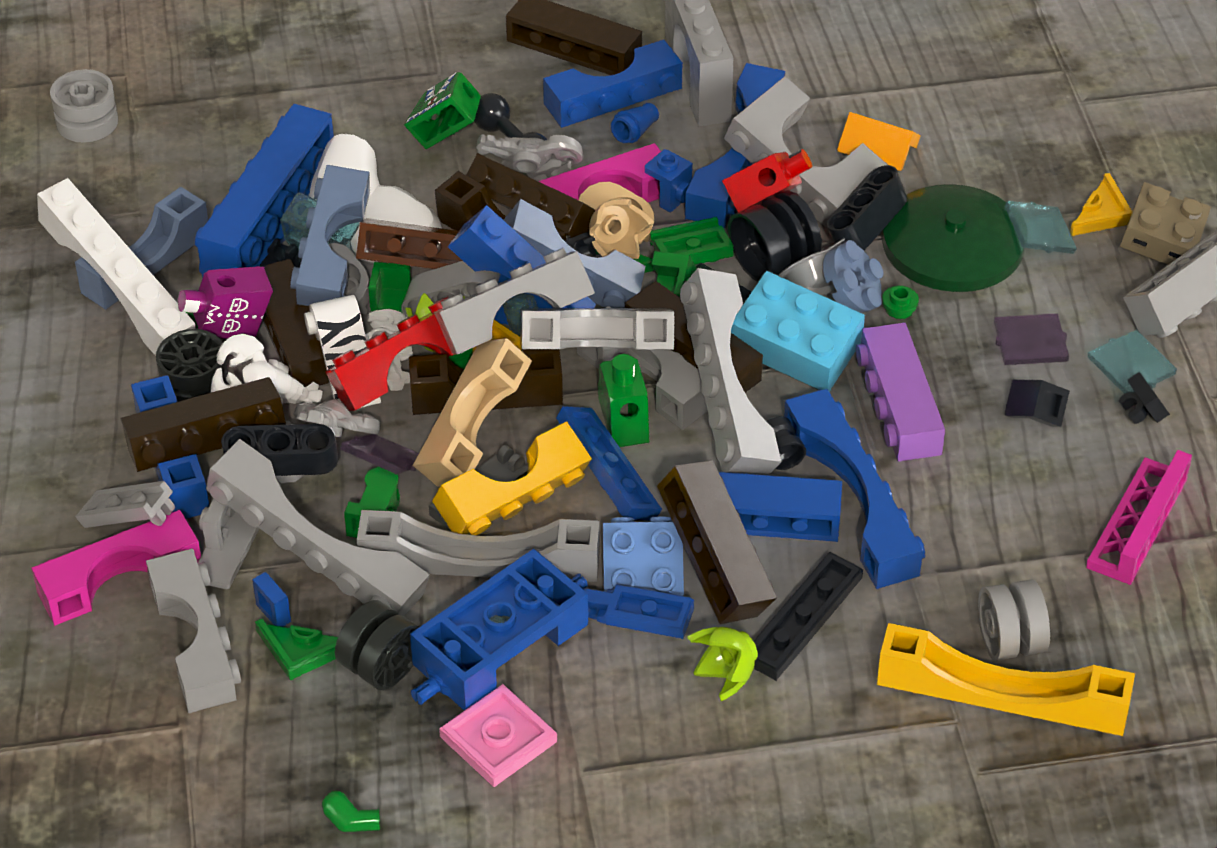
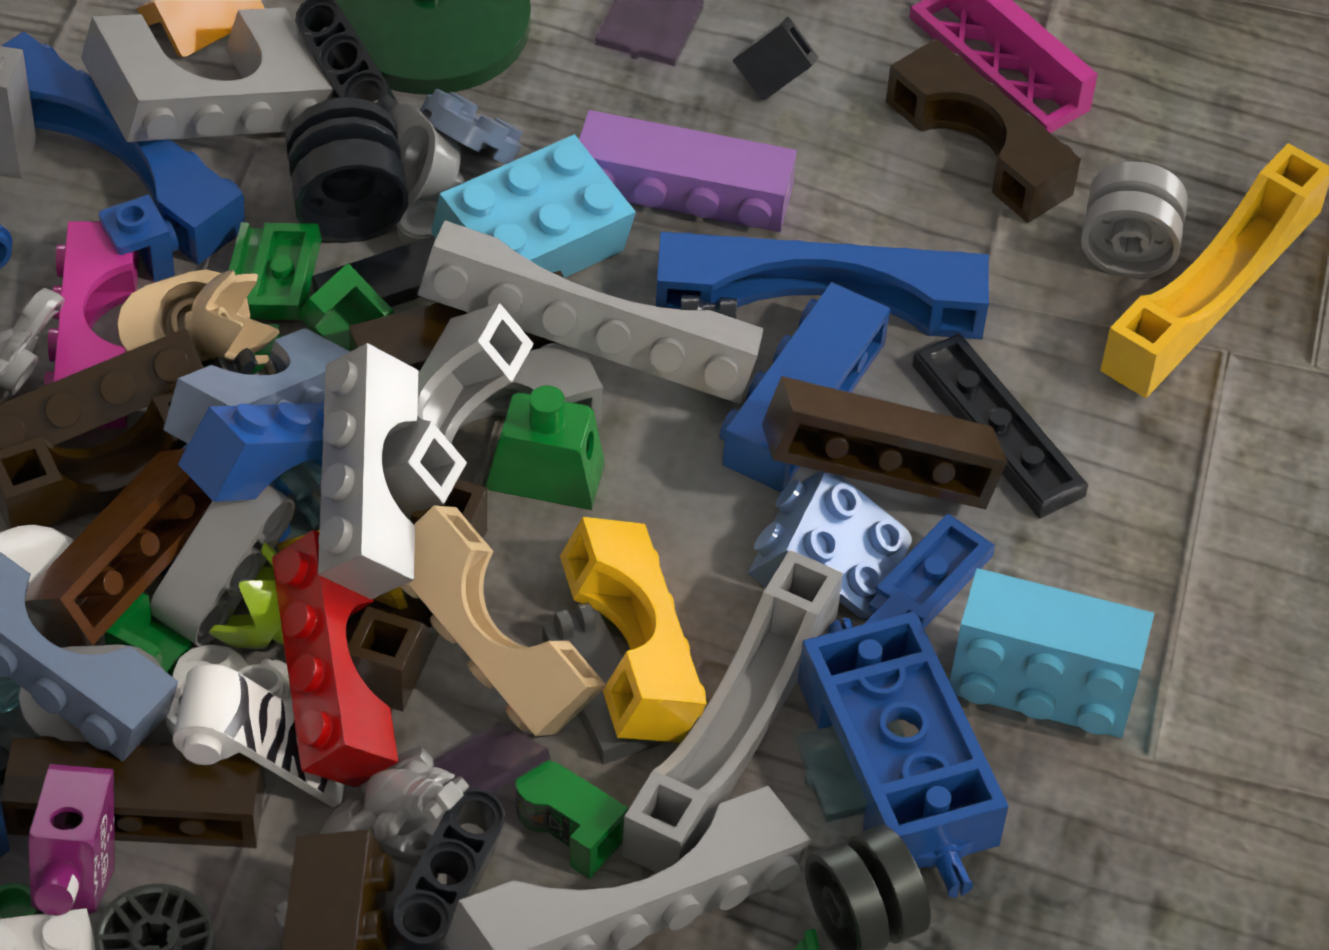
camera: 70 degrees left, 5 degrees up
white animal [211,334,323,405] -> none
bright pink tile [439,684,557,787] -> none
blue plate [556,406,662,521] -> none
lime piece [687,627,758,701] -> none
red torso [722,149,812,212] -> none
green plate [882,286,919,319] -> none
none -> dark brown arch [885,38,1081,223]
none -> medium azure brick [949,568,1154,738]

